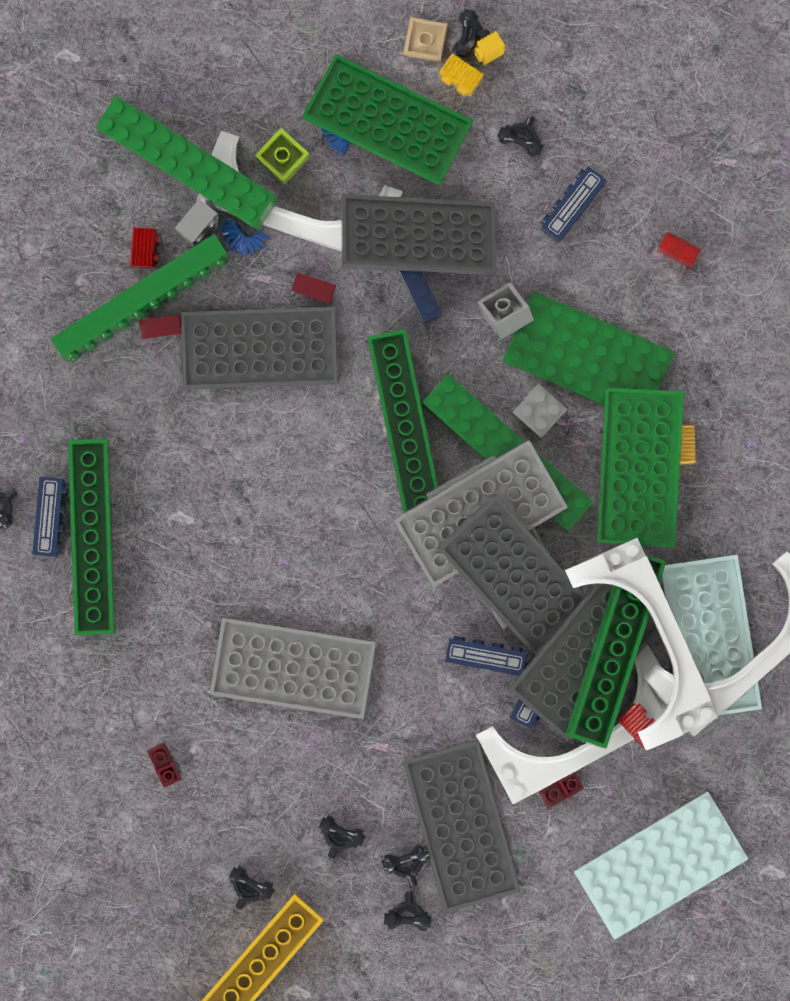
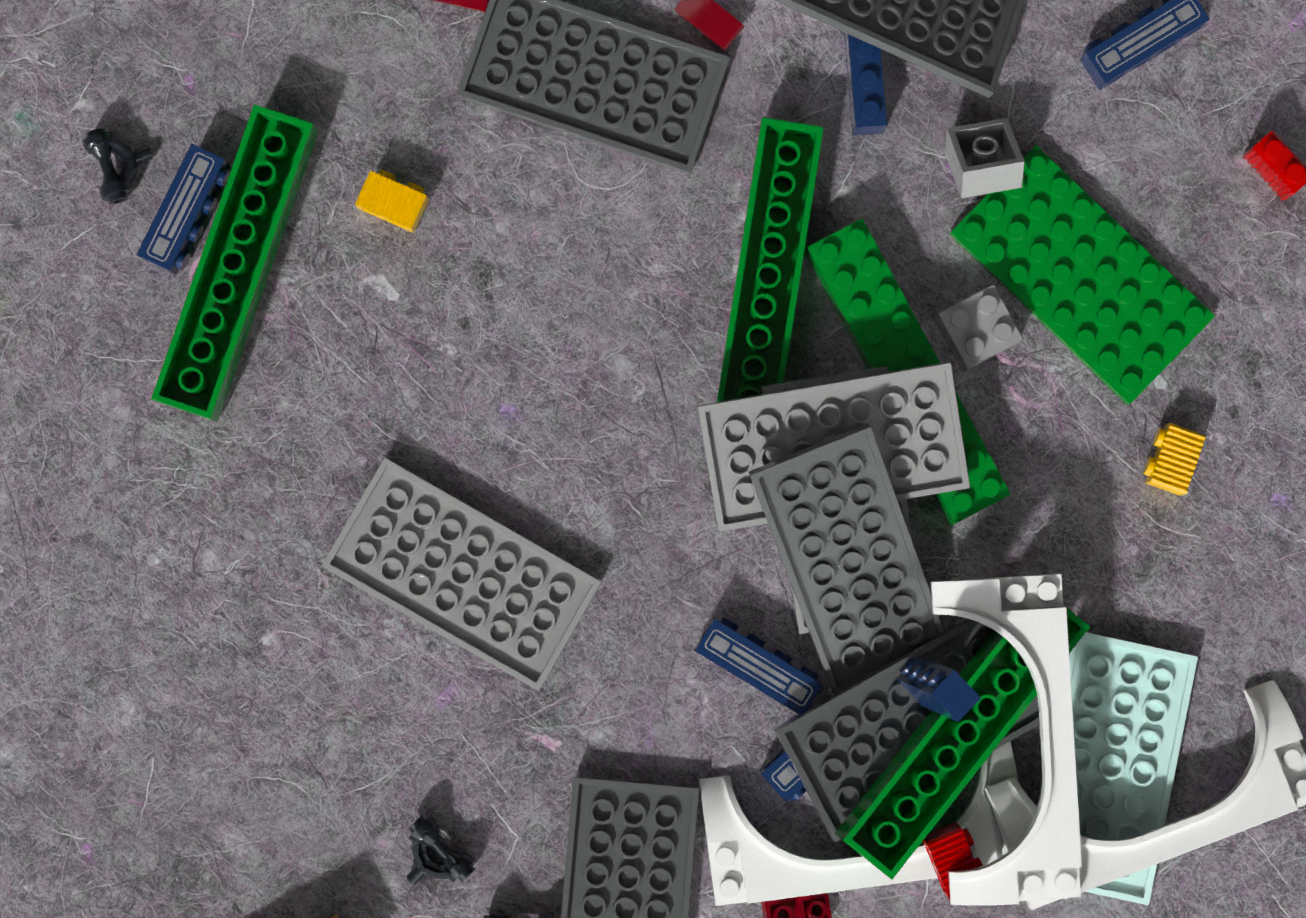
camera: 15 degrees right, 0 degrees up
dark red slope [147,742,182,788] -> none
black piece [229,866,275,910] -> none
green plate [597,388,684,547] -> none
none -> yellow brick [355,169,429,233]
none -> dark blue brick [896,656,981,722]

